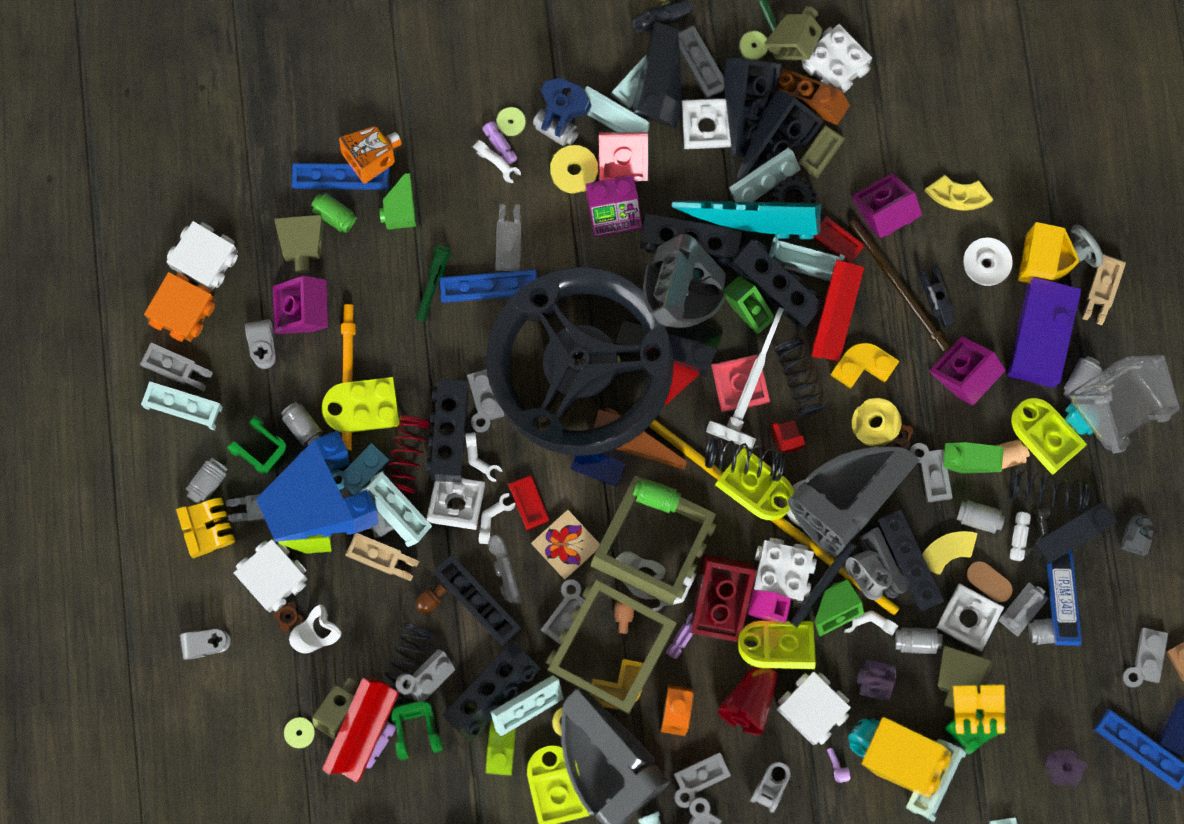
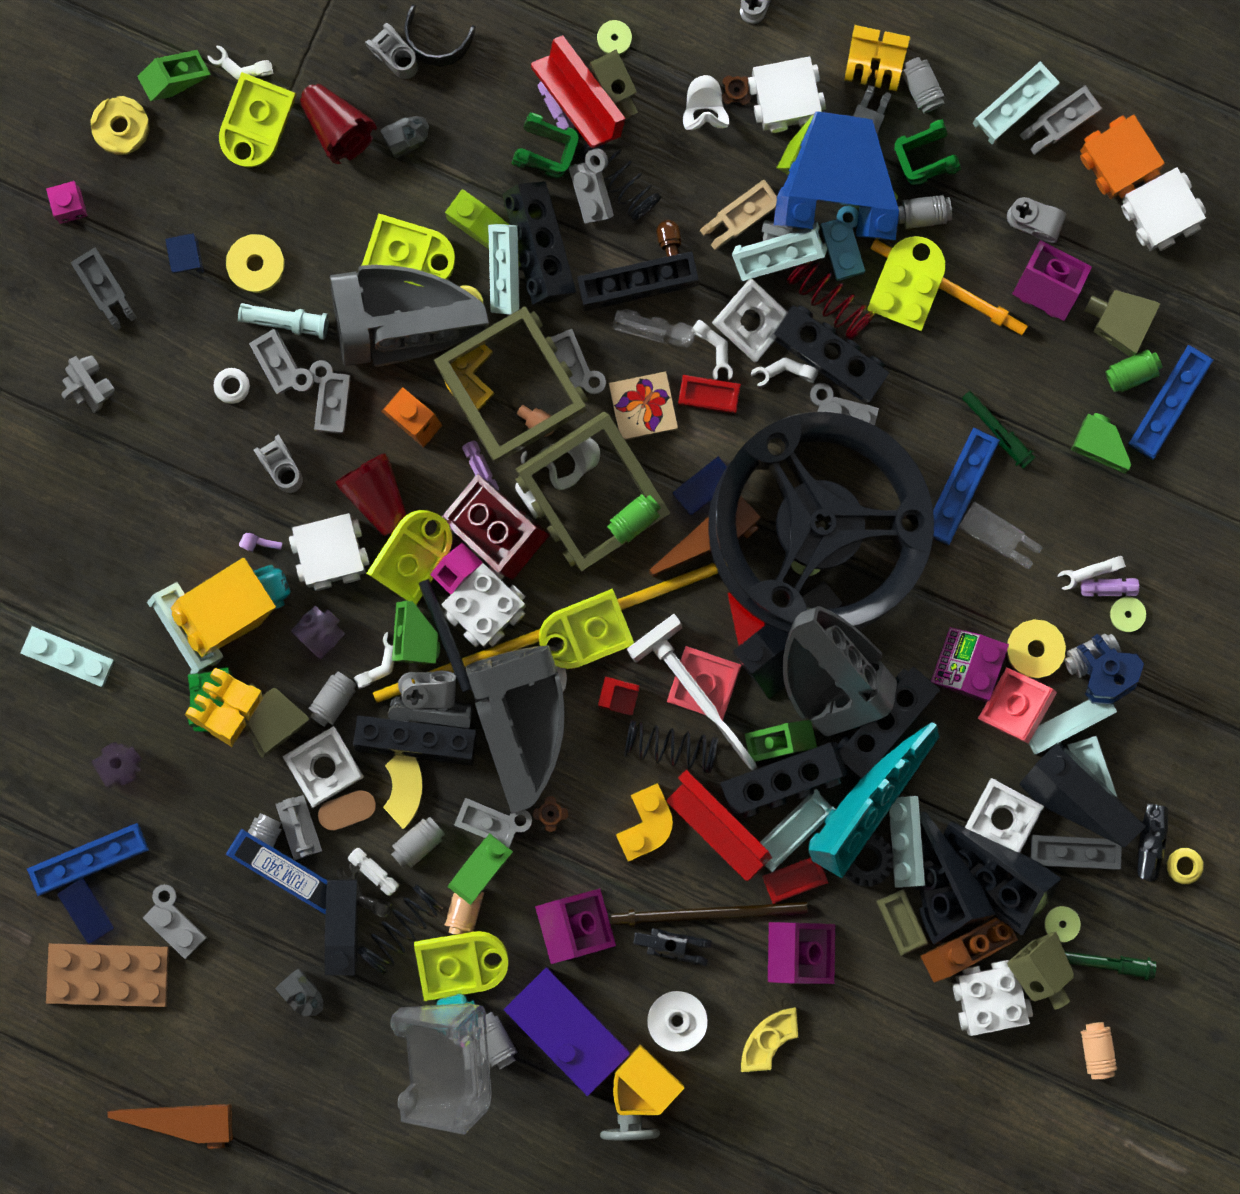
camera: 125 degrees right, 5 degrees up
orange torso [339,127,401,184] -> none
black piece [705,437,786,482] -> none
light yellow tile [852,398,902,447] -> none
tan hinge [1082,254,1126,325] -> none

